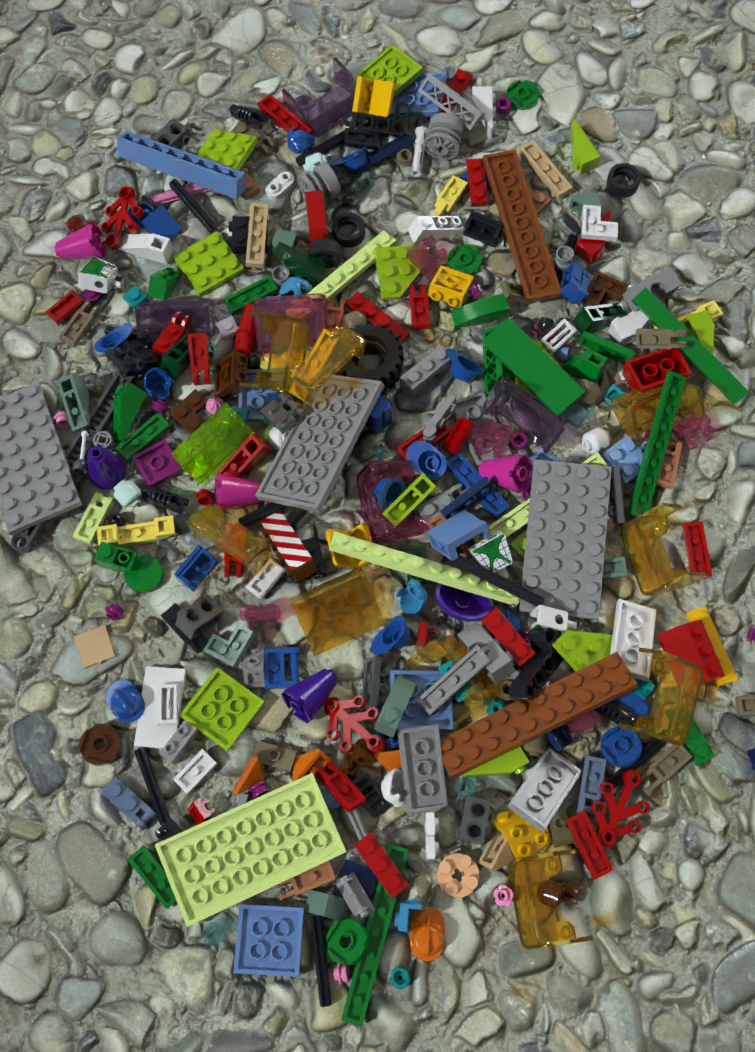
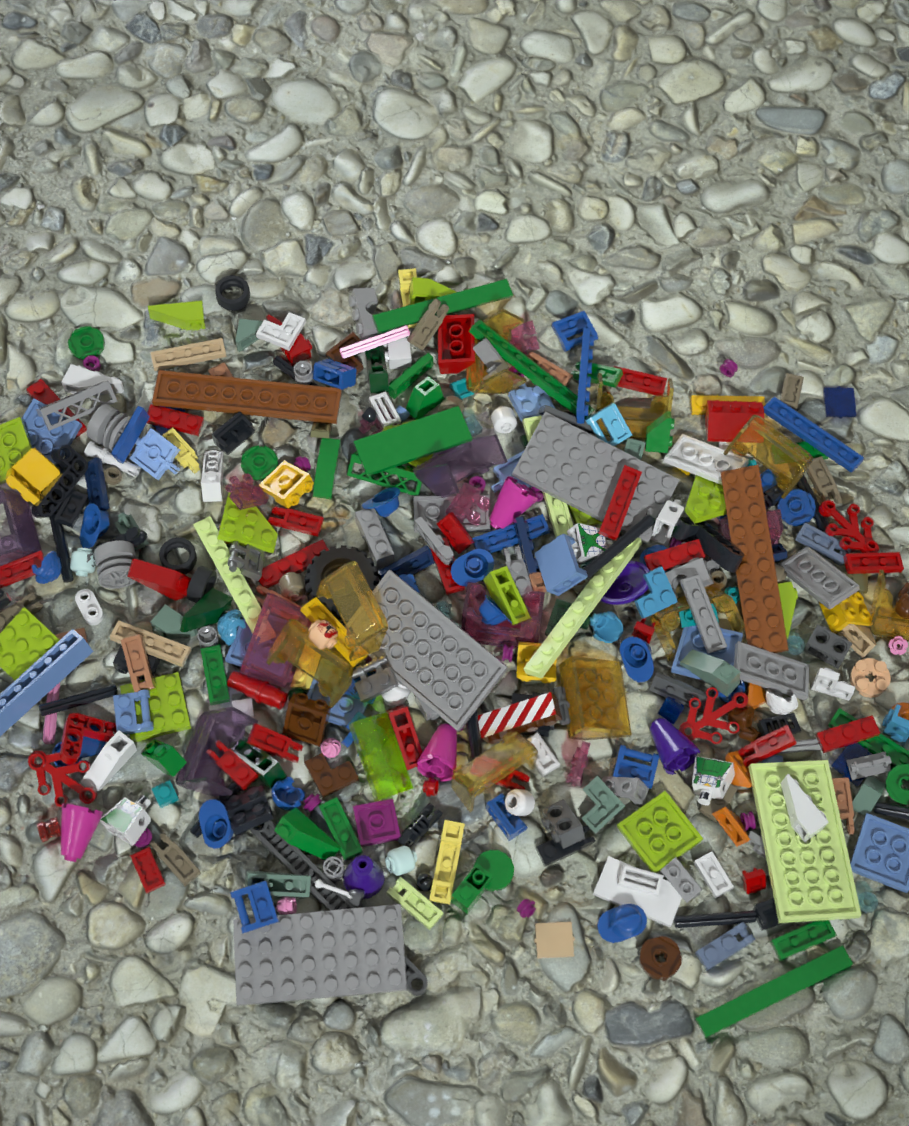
camera: 75 degrees left, 5 degrees down
none -> red beam [60,713,117,765]
none -> blue tile [111,406,150,464]
none -> medium blue plate [113,690,154,735]
none -> nougat plate [121,634,156,692]
none -> light blue plate [129,428,180,480]
none -> flat silver plate [228,541,264,581]
none -> blue plate [230,881,279,934]
none -> light nougat head [308,620,338,649]
none -> axle [340,325,410,358]
none -> dark blue plate [378,545,434,581]
none -> light grey bracket [473,338,509,384]
none -> magenta bush [502,644,514,662]
none -> white head [505,789,535,816]
none -> blue plate [551,311,598,352]
none -> dark grey axle [553,686,570,725]
none -> green hinge [571,361,623,388]
none -> blue plate [576,328,594,424]
none -> medium azure plate [585,403,632,446]
none -> red plate [598,465,642,540]
none -> dark azure plate [634,566,678,618]
none -> green slope [645,411,675,453]
none -> clear blue tile [657,696,685,725]
none -> torso [692,756,735,805]
none -> green tile [695,945,853,1039]
none -> blue plate [763,397,864,473]
none -> white slope [781,774,829,842]

